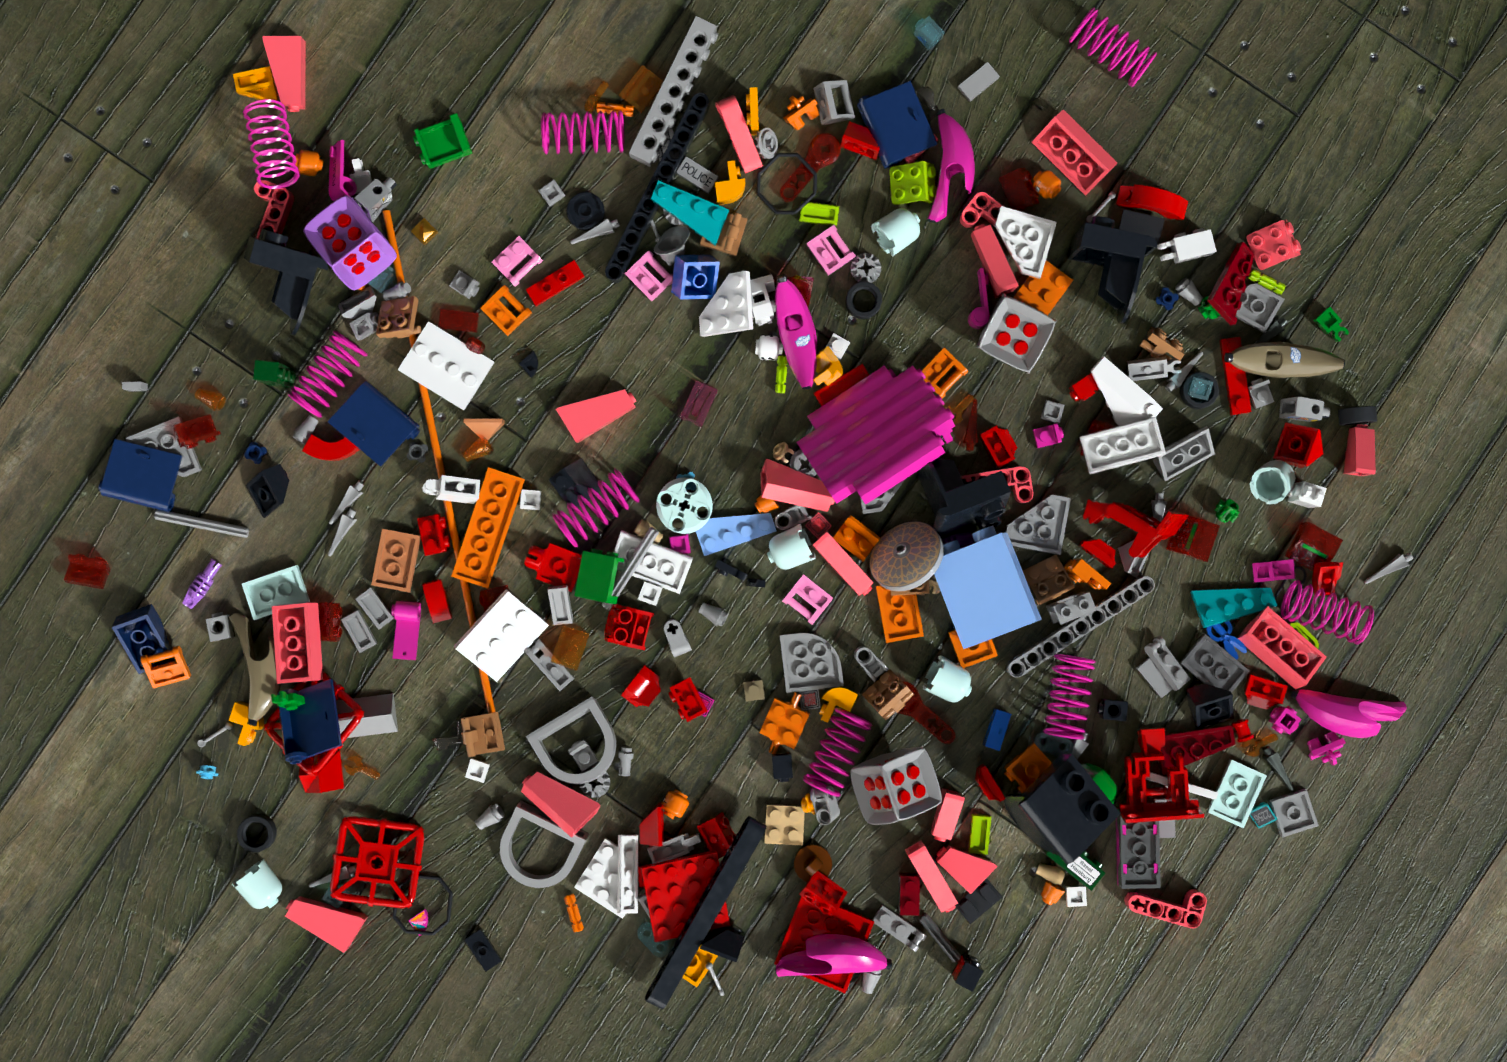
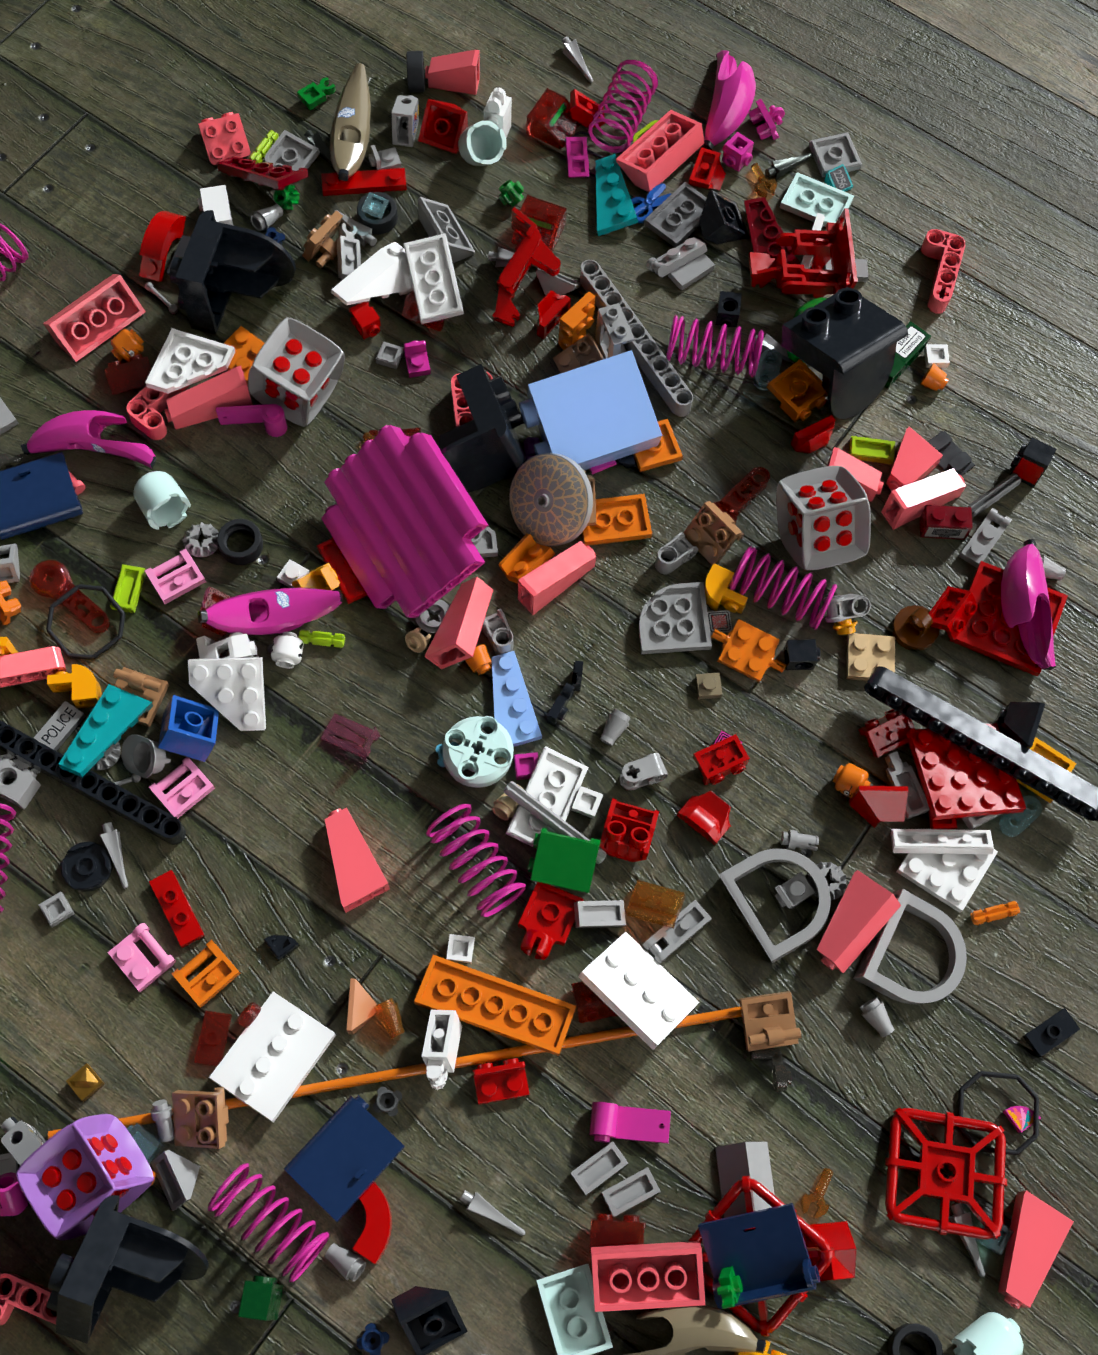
camera: 95 degrees left, 20 degrees down
light grey piece [329,480,364,525] -> none
light grey bracket [349,312,379,341] -> none
nougat plate [371,529,421,592] -> none
red slope [422,579,452,624] -> none
light grey bracket [449,270,480,299] -> none
white plate [465,758,490,783] -> none
black slope [548,458,601,511] -> none
light grey hinge [705,962,725,996] -> none
light grey gear [755,128,778,159] -> none
light aqua cylinder [767,524,816,570] -> none
bright pink plate [782,574,833,625] -> none
tile [805,512,832,539] -> none
red slope [841,121,880,160] -> none
lime bracket [890,161,937,205] -> none
orange plate [922,348,968,399] -> none
light aqua cylinder [923,655,972,702] -> none
red slope [979,425,1017,468] -> none
blue piece [983,708,1011,751] -> none
light grey plate [1005,495,1071,555] -> none
tan cone [1036,863,1066,885] -> none
dark grey piece [1116,808,1161,889] -> none
red bush [1231,718,1254,742] -> none

